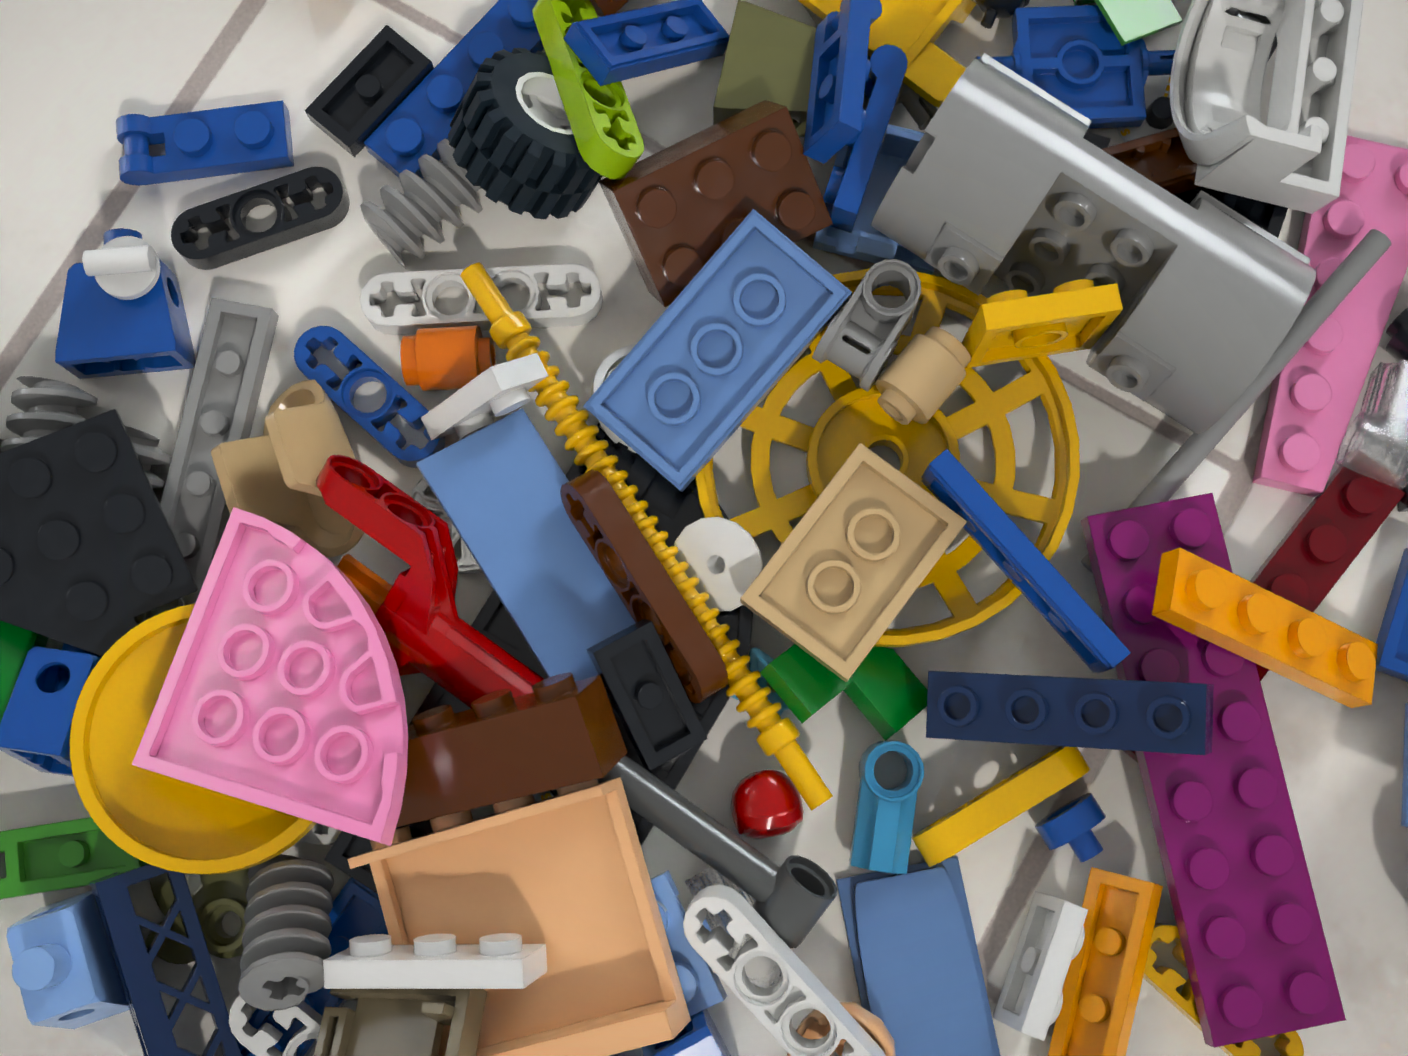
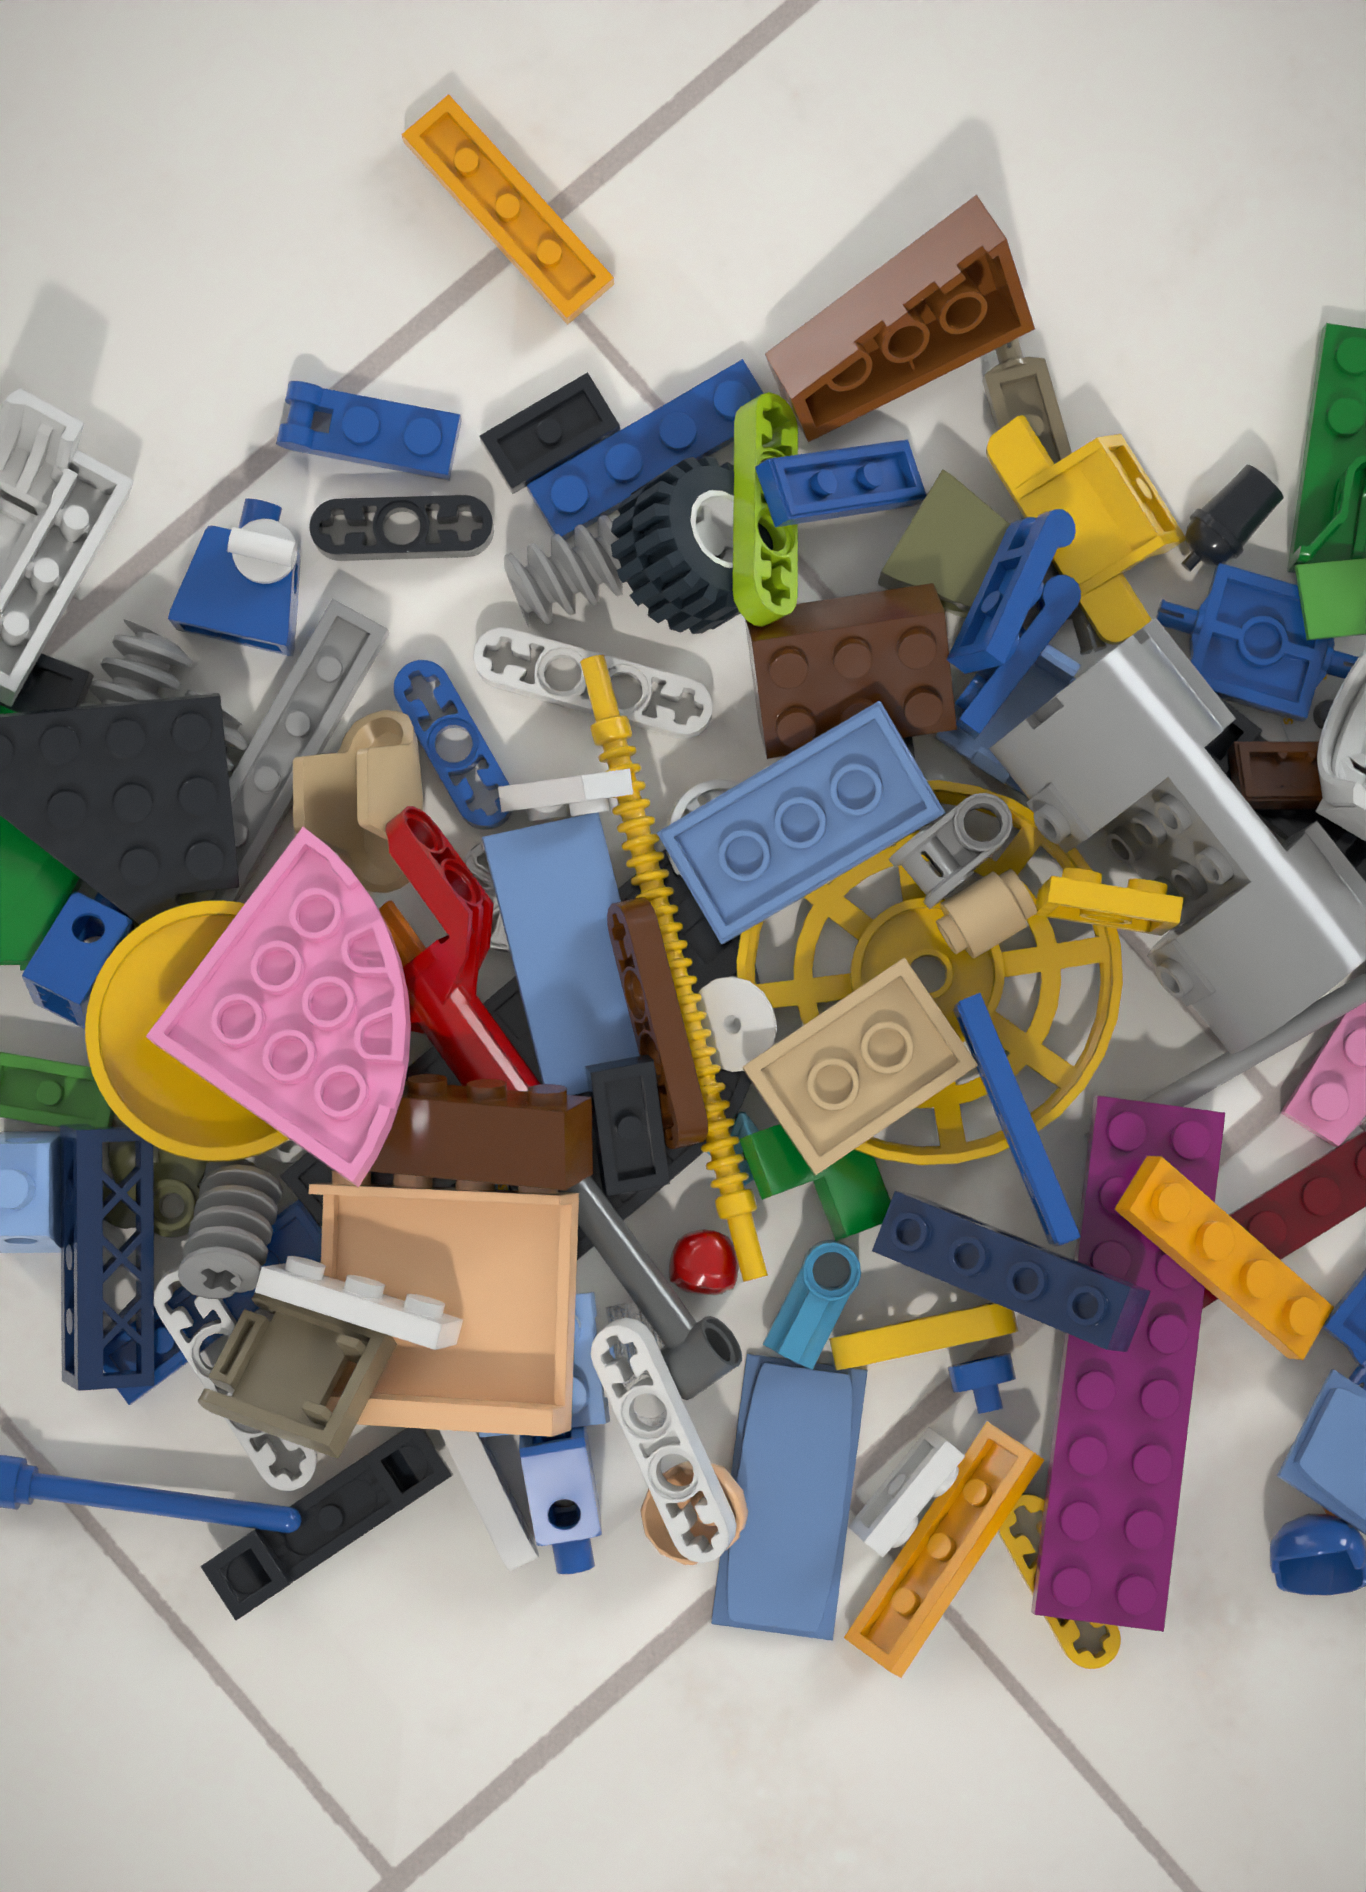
camera: 15 degrees right, 5 degrees up
orange brick [400,325,496,391] -> none

